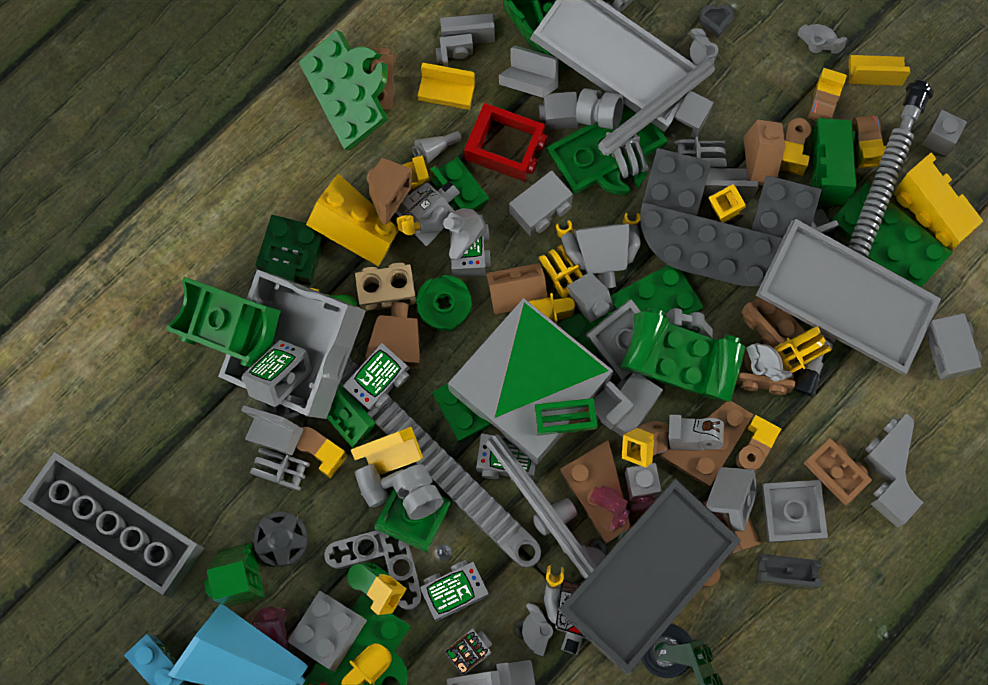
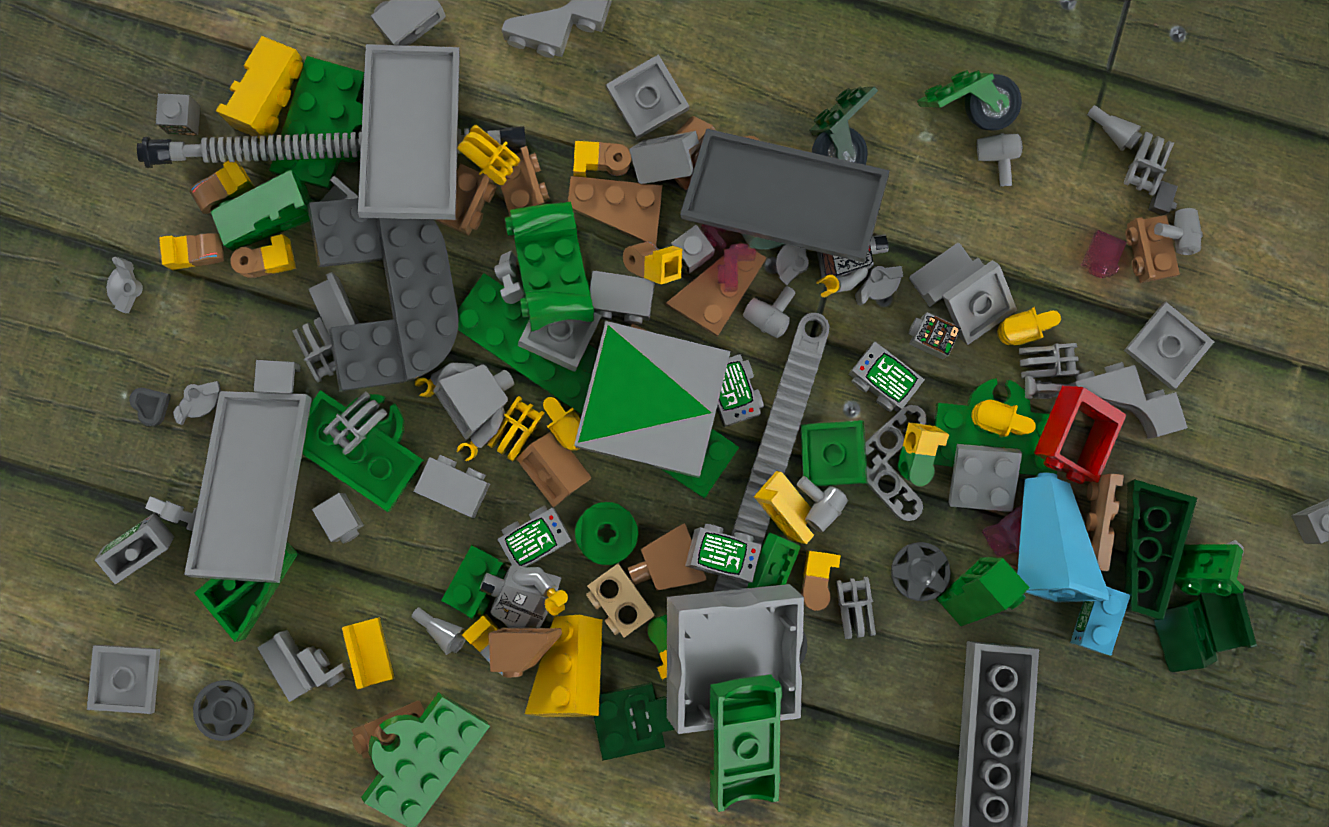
camera: 125 degrees left, 10 degrees up
light grey panel [241,405,304,456] -> none
light grey brick [243,340,312,407] -> none
light grey wheel [392,464,444,520] -> none
light grey animal [443,208,487,260] -> none
red window [464,103,548,182] -> none
light grey axle [486,434,596,579] -> none
light grey panel [499,46,558,98] -> none
green tile [535,398,598,436] -> none
light grey brick [567,272,614,323] -> none
light grey wheel [576,88,624,130] -> none
light grey panel [594,381,634,431] -> none
light grey axle [598,60,715,155] -> none
light grey leg [669,415,724,451] -> none
yellow leg [709,184,746,225] -> none
medium nougat slope [743,120,785,185] -> none
light grey piece [746,343,792,382] -> none
dark grey hinge [756,554,821,590] -> none
medium nougat bracket [804,438,872,506] -> none
yellow panel [848,55,910,86] -> none

